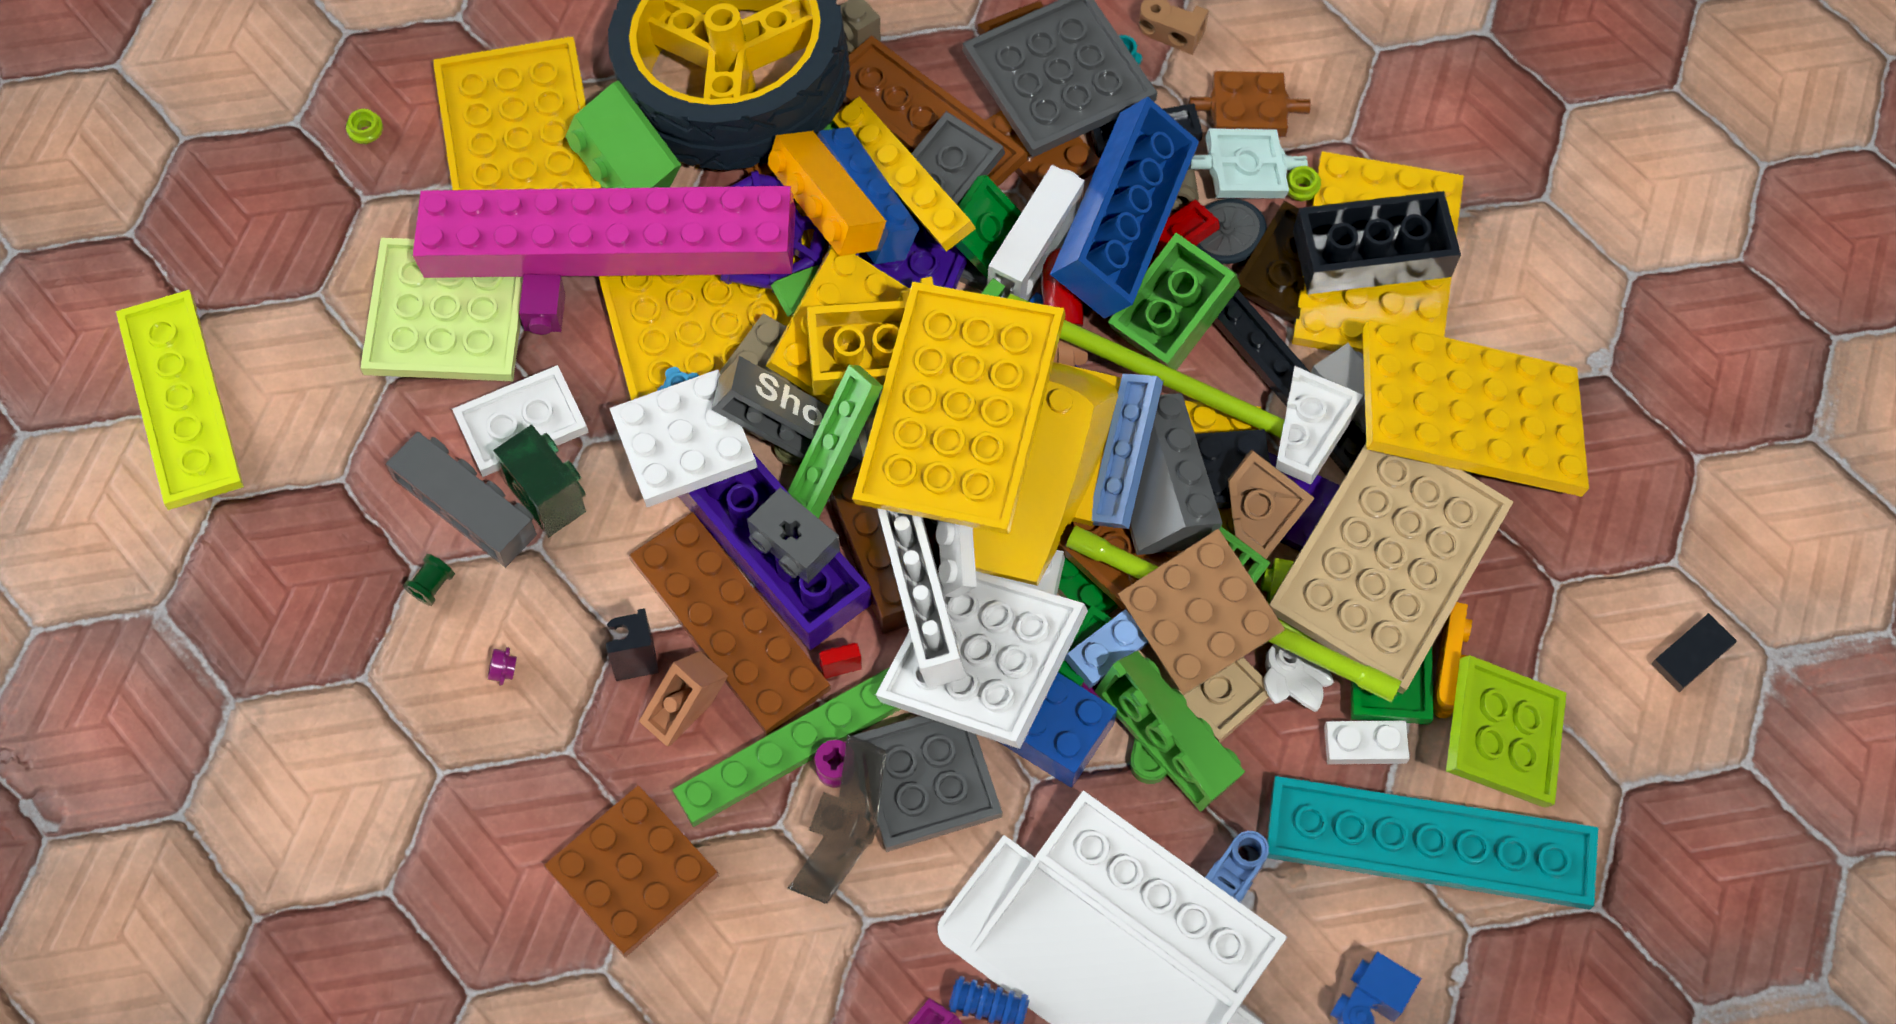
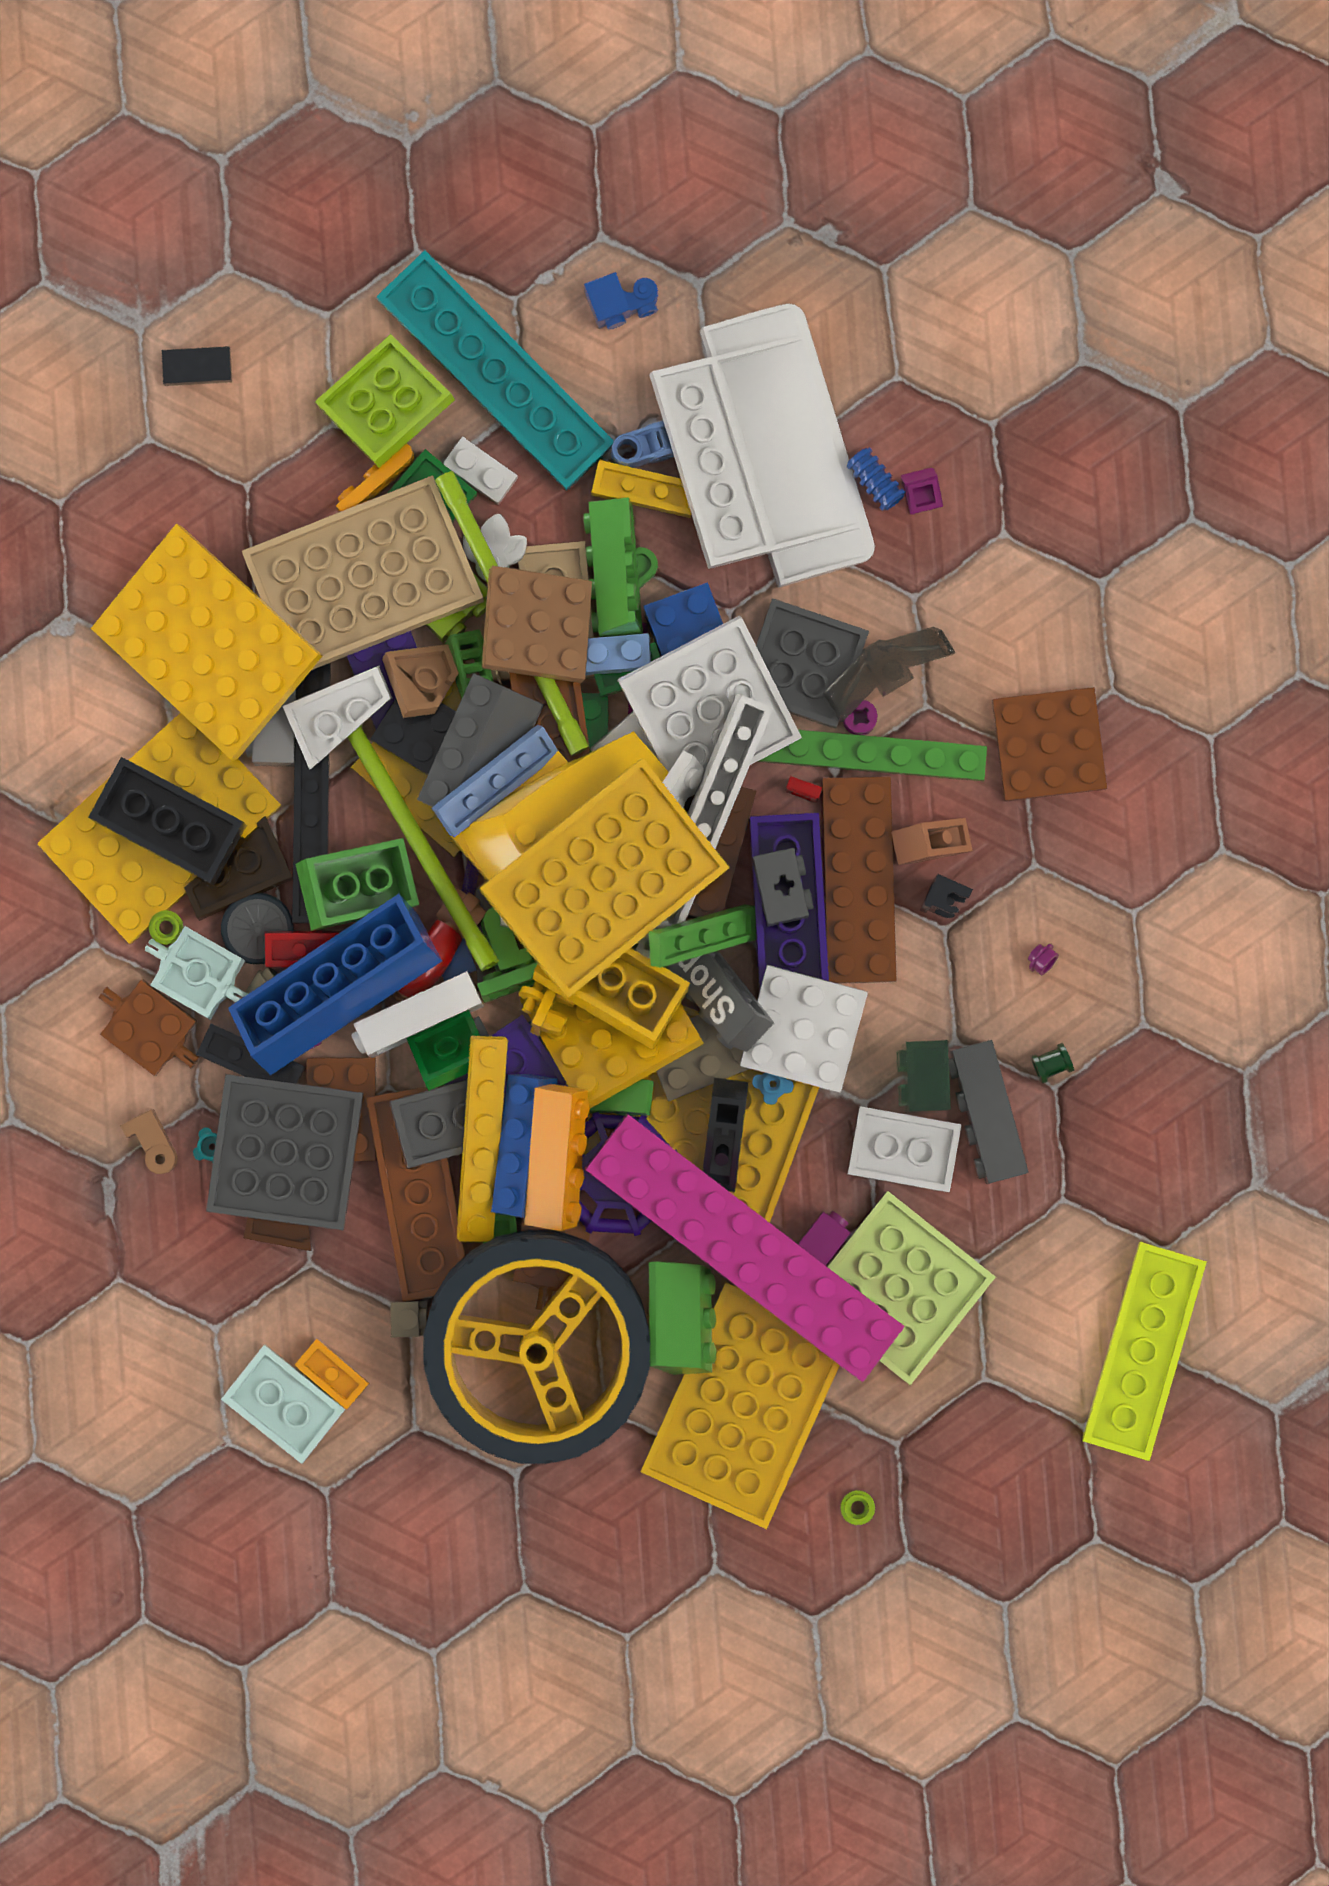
camera: 145 degrees left, 20 degrees up
none -> yellow plate [591,460,691,518]
none -> black slope [703,1078,748,1192]

